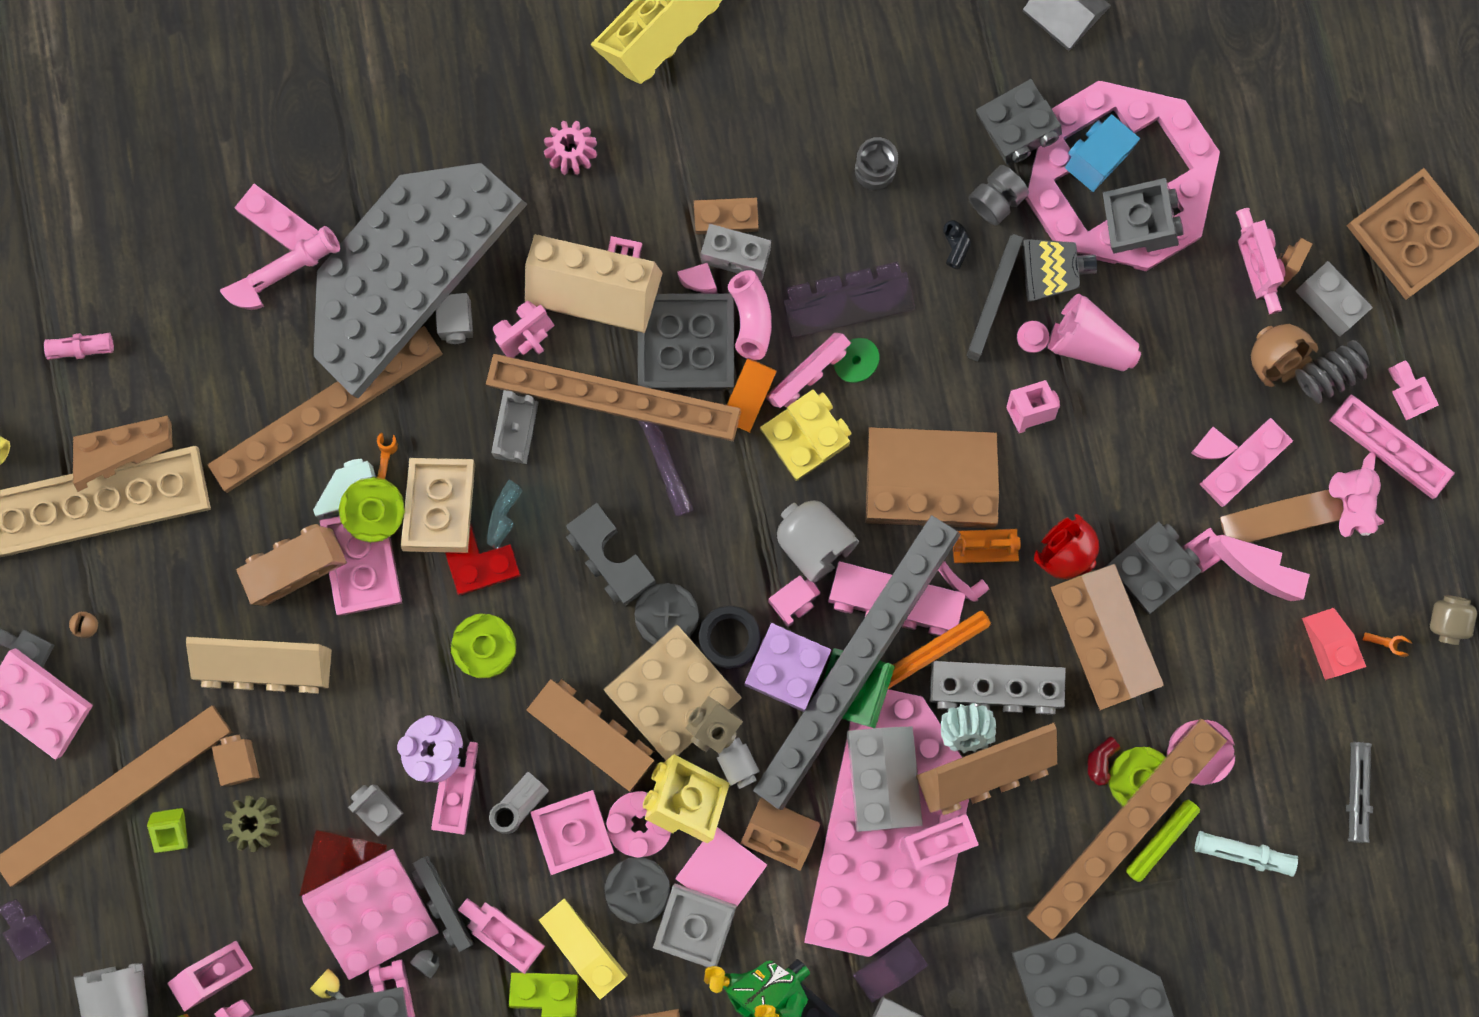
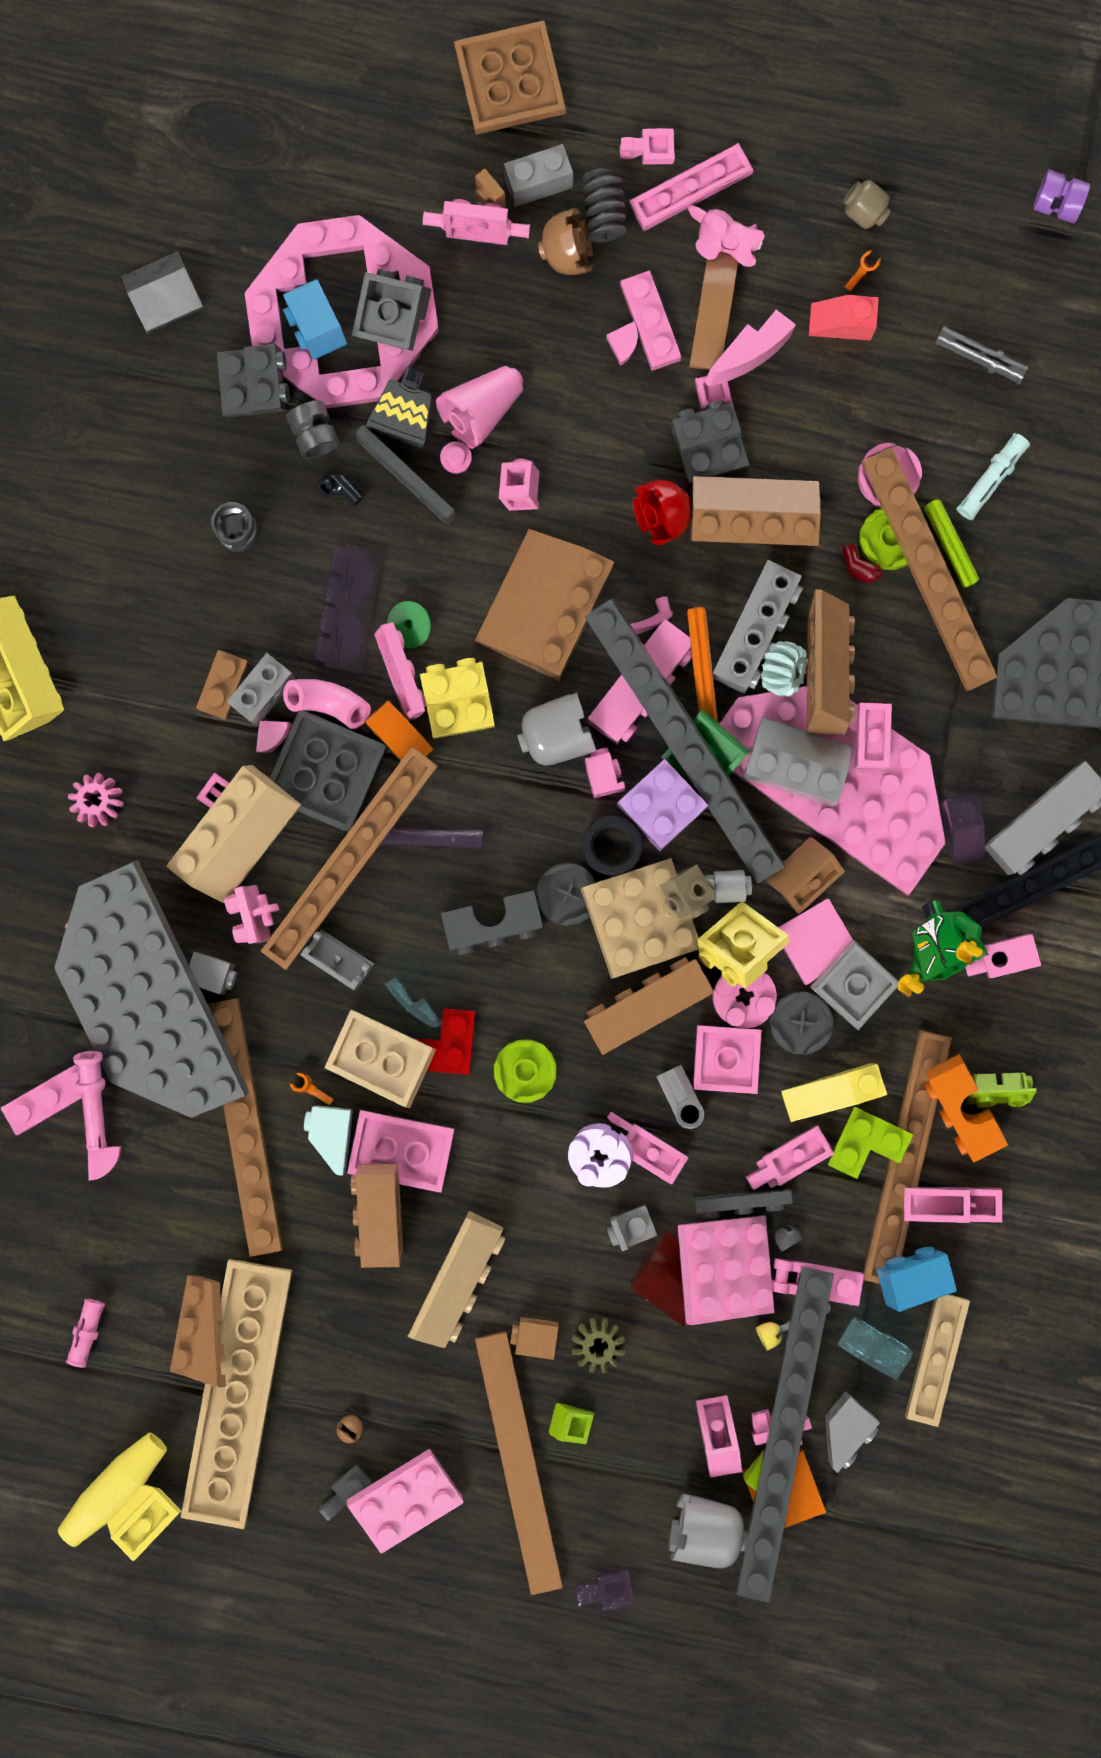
camera: 65 degrees left, 5 degrees up
lime tile [339,476,405,542] -> none
orange hinge [953,529,1020,563] -> none

